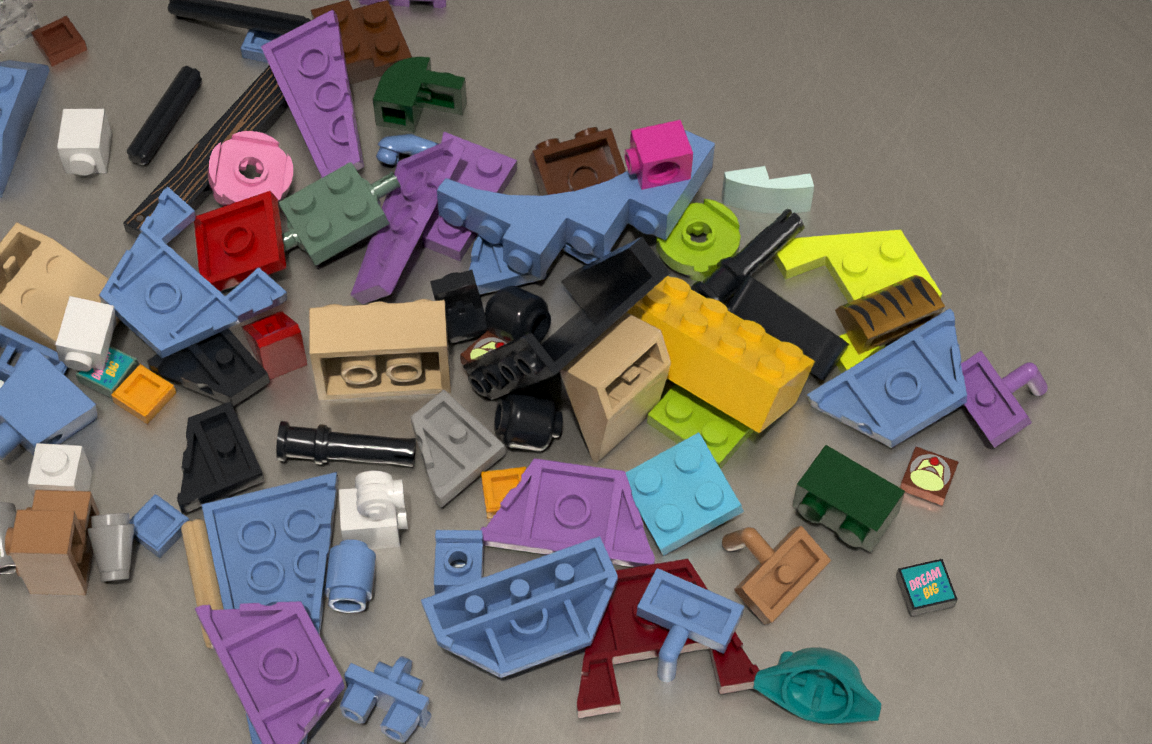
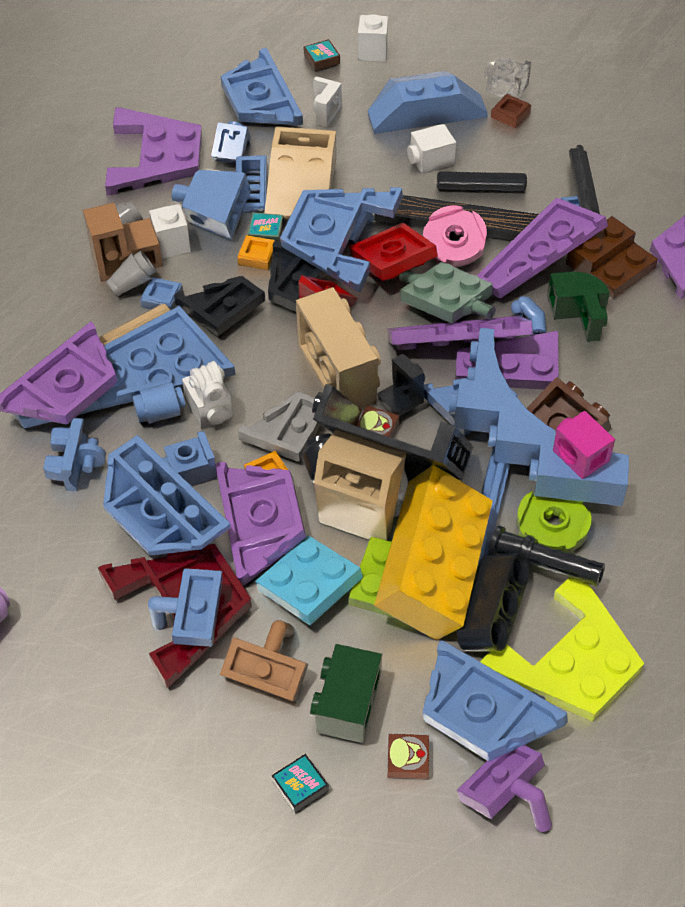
camera: 70 degrees right, 5 degrees down
white brick [56,296,116,371] -> none
black pin [276,421,416,467] -> none
black head [485,286,551,343] -> none
light aqua slope [722,166,814,214] -> none
teal hat [753,647,882,724] -> none
pearl gold brick [835,275,945,355] -> none

